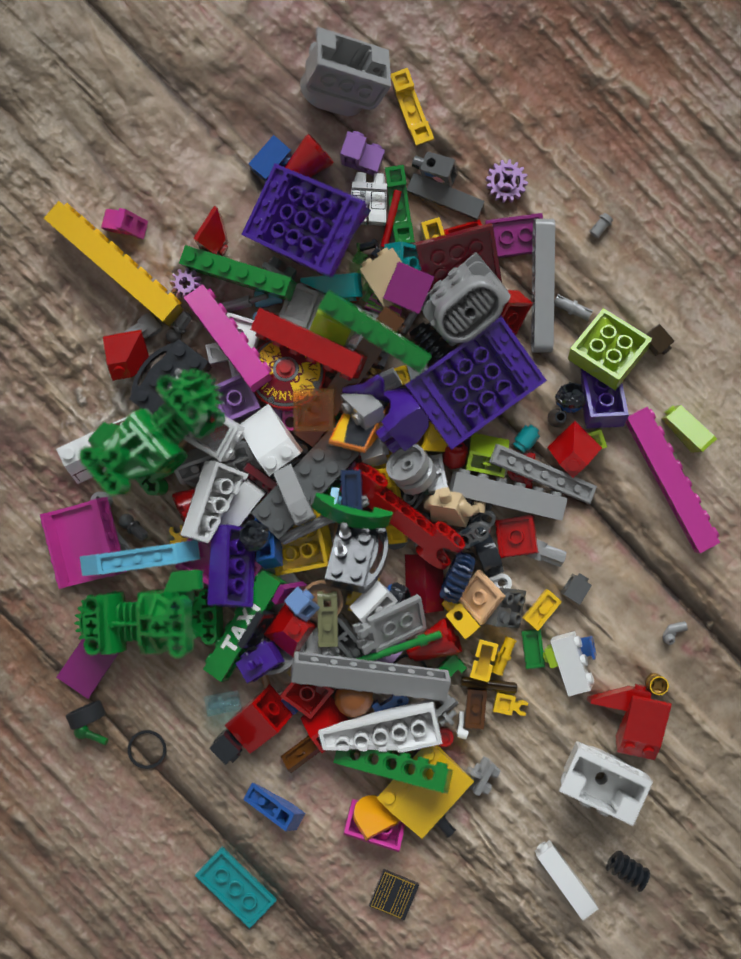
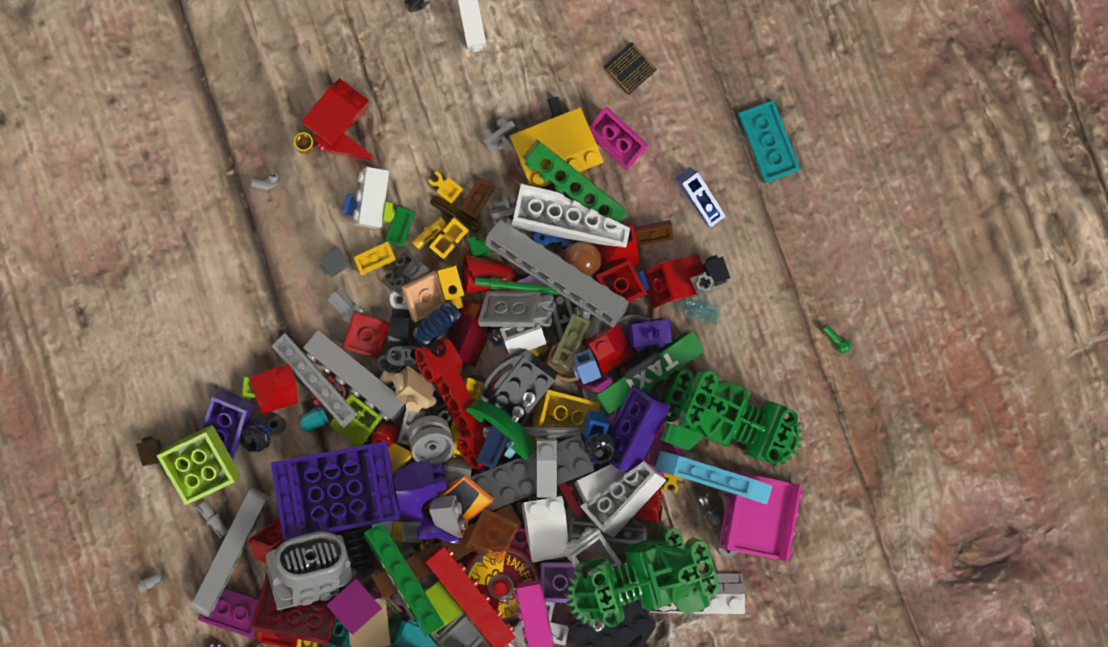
camera: 160 degrees left, 5 degrees down
magenta tile [56,639,119,699] -> none
black tyre [66,700,106,730] -> none
black piece [128,730,166,769] -> none
light orange tile [353,795,399,841] -> none
red tile [439,727,454,747] -> none
white hand [456,711,469,740] -> none
white brick [559,741,653,825] -> none
dark pink brick [625,407,720,553] -> none
lime slope [661,405,717,453] -> none
none -> light grey piece [690,272,714,296]

